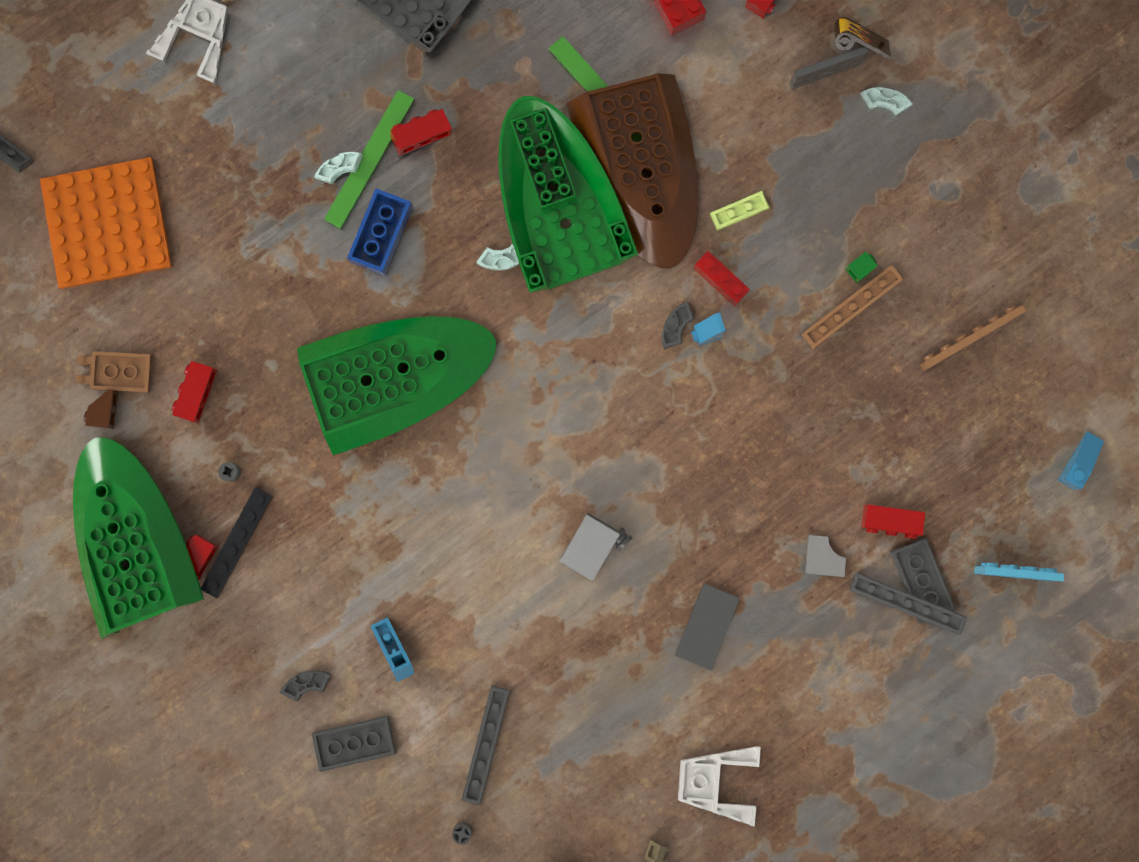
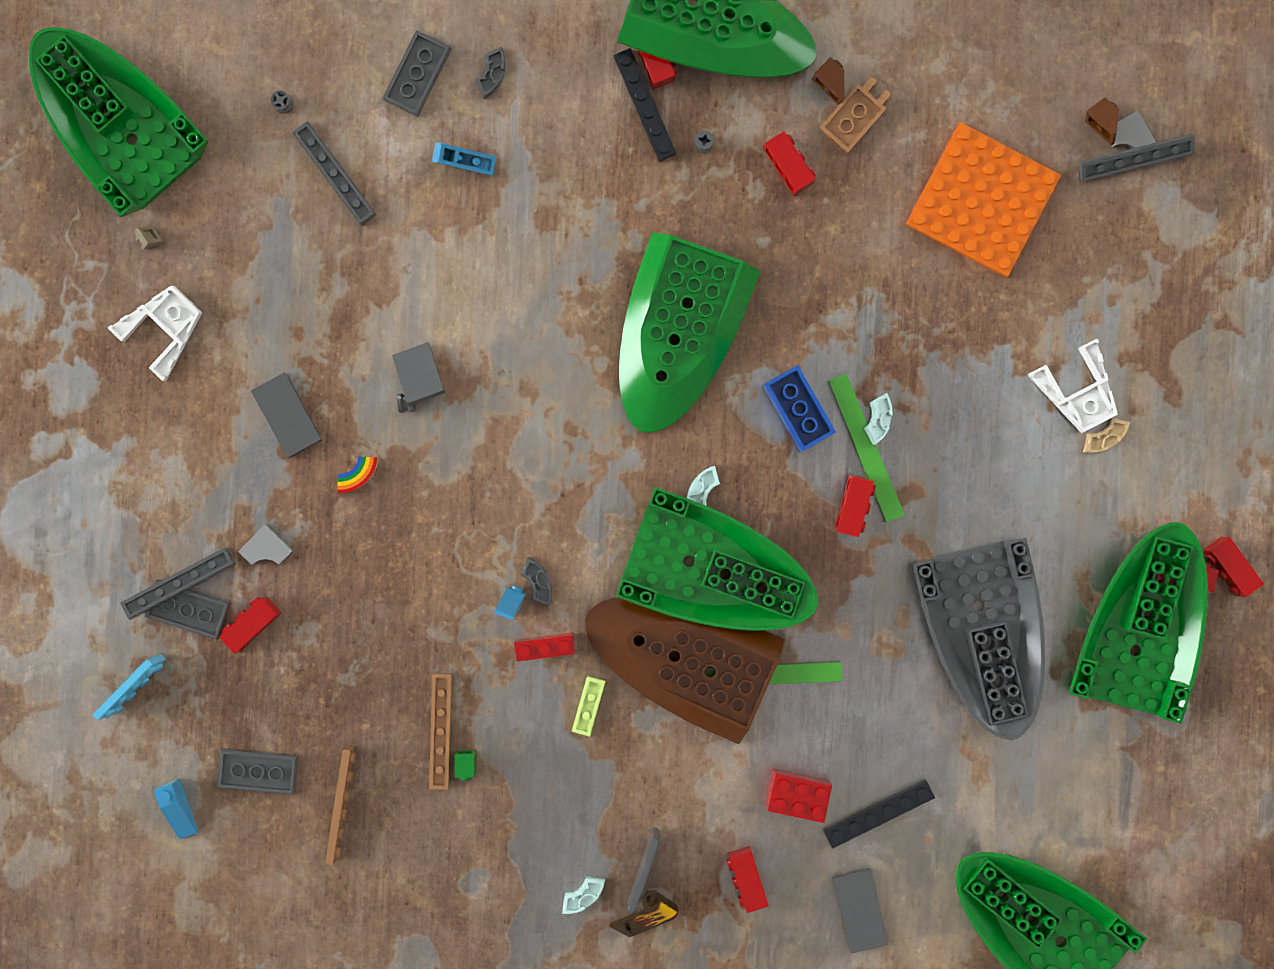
camera: 130 degrees right, 5 degrees up
none -> dark grey tile [217,748,299,795]
none -> tile [337,456,379,493]

